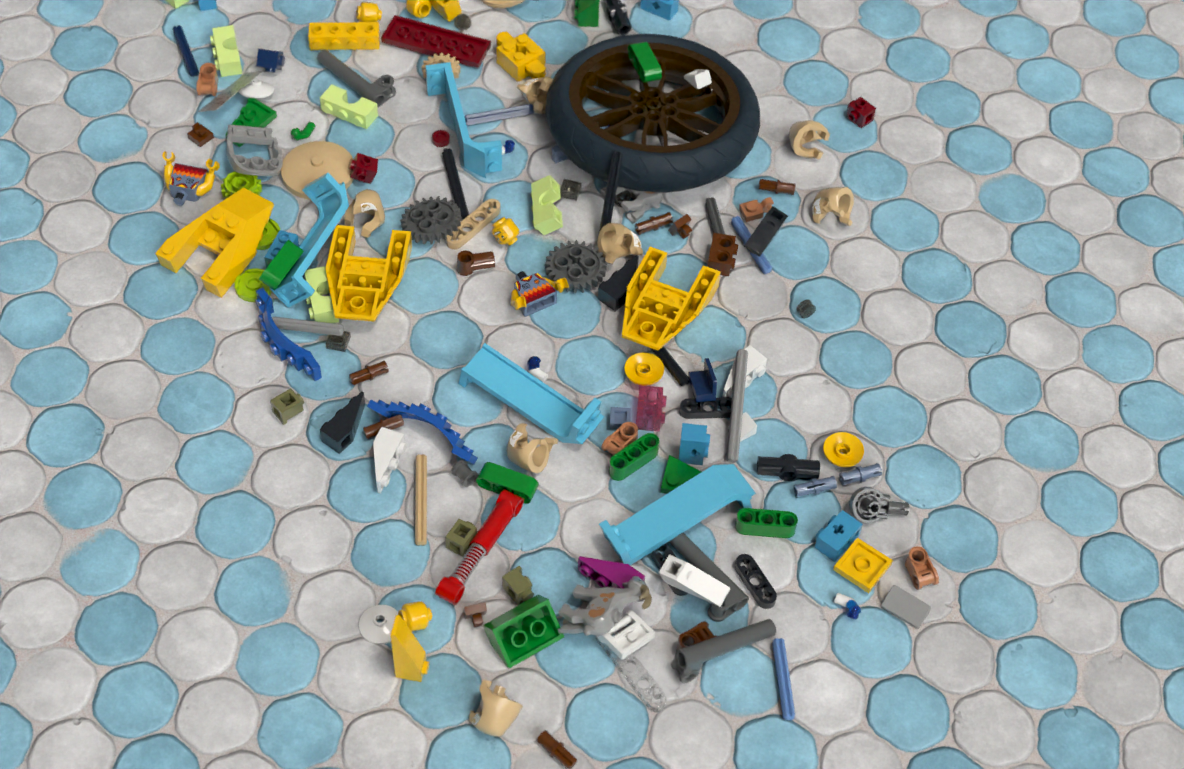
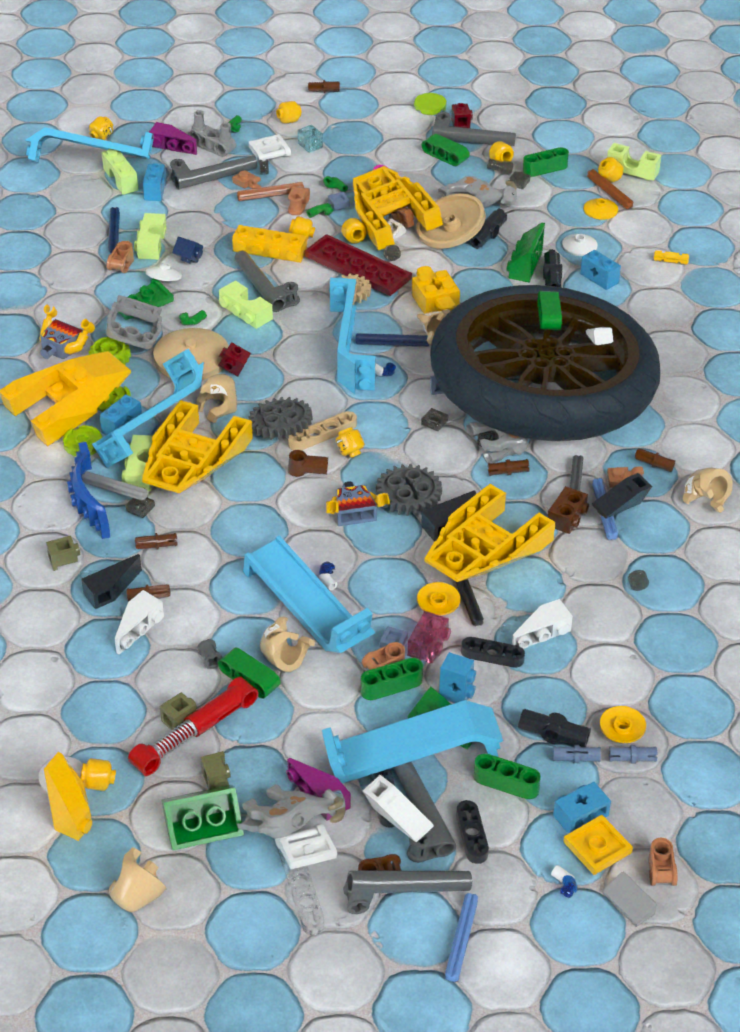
camera: 20 degrees right, 10 degrees down
reddish brown tile [187,122,214,147] -> none
light grey sticker [198,71,263,112] -> none
green beam [259,239,304,291] -> none
blue piece [367,399,478,465] -> none
tan axle [415,454,427,546] -> none
dark red tile [432,130,450,147] -> none
black axle [442,148,469,219] -> none
reddish brown tile [463,602,487,627] -> none
yellowish green arch [530,175,563,235] -> none
reddish brown axle [537,730,577,769] -> none
black axle [597,151,623,241] -> none
tan piece [597,223,643,264] -> none
reddish brown tile [668,214,692,239] -> none
dark blue panel [688,358,717,402] -> none
light grey axle [726,349,748,462] -> none
white slope [728,412,757,442] -> none
tan piece [789,120,830,159] -> none
dark grey pin [849,487,909,523] -> none

